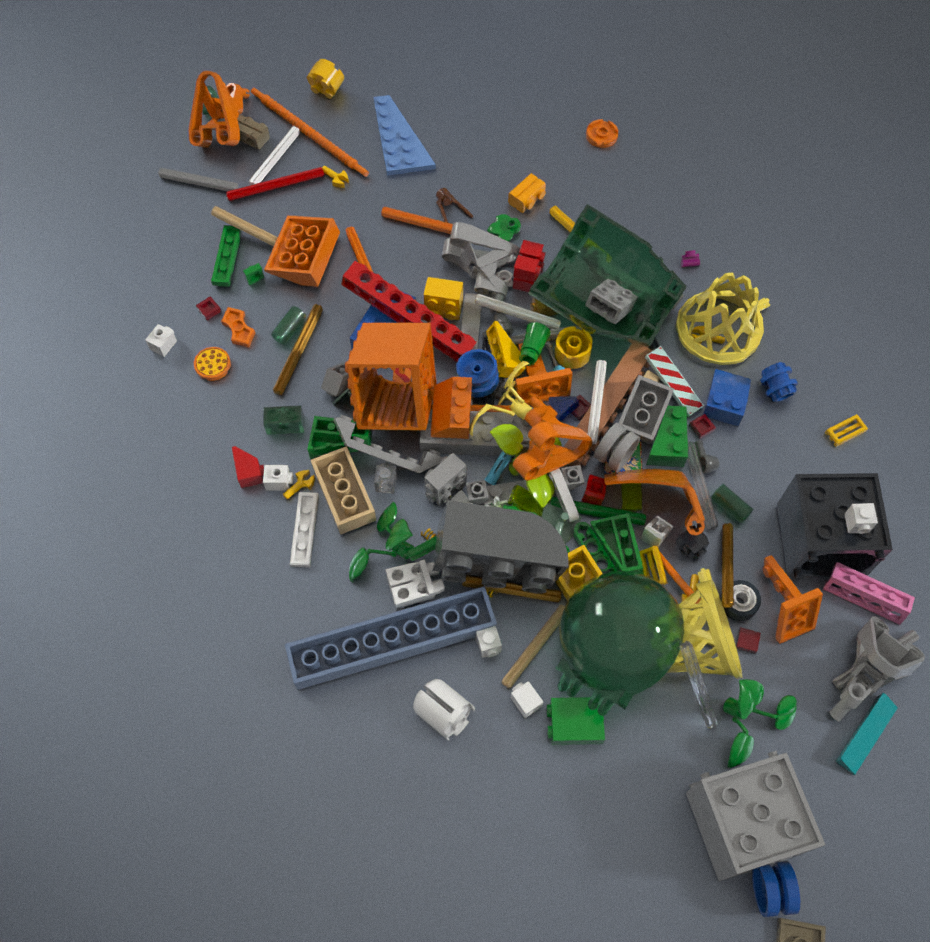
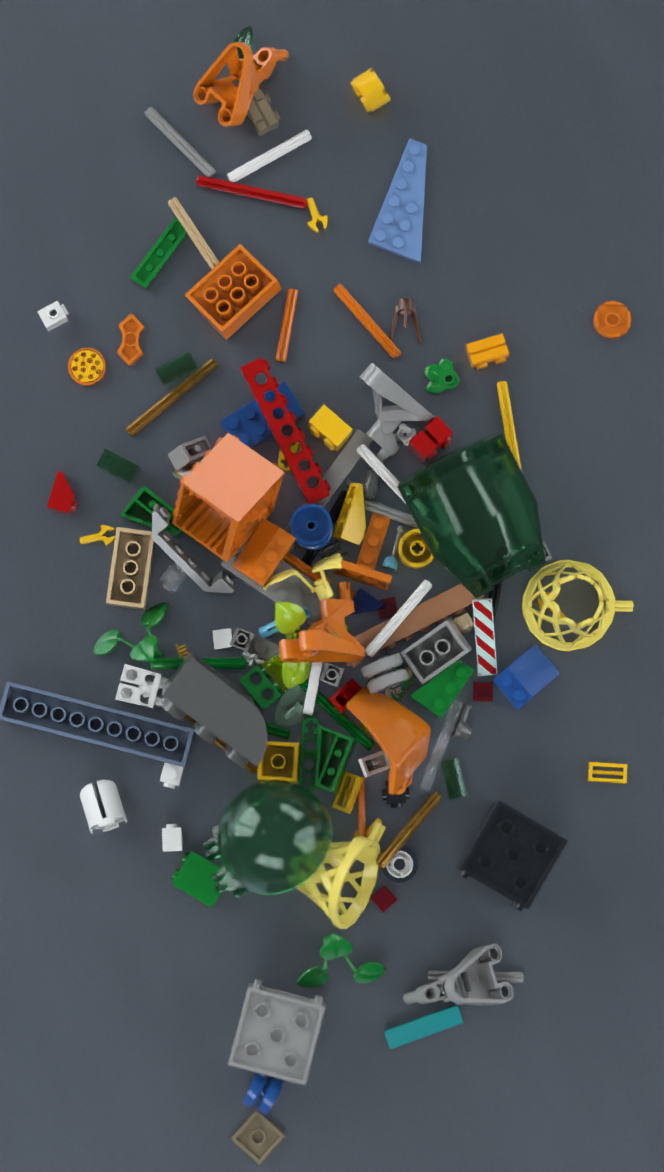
camera: 30 degrees right, 20 degrees up
dark red tile [196,296,222,320] -> none
green plate [243,263,265,285] -> none
orange hose [251,88,369,177] -> none
white brick [263,465,293,491] -> none
white tile [290,492,319,568] -> none
light grey brick [425,453,467,506] -> none
tan axle [502,605,569,689] -> none
green plant [519,322,551,366] -> none
light grey brick [585,279,638,324] -> none
clear axle [680,641,718,729] -> none
magenta plate [681,250,700,267] -> none
blue piece [760,362,798,402] -> none
orange piece [762,555,823,644] -> none
bright pink fence [823,562,915,625] -> none
white brick [845,503,878,534] -> none

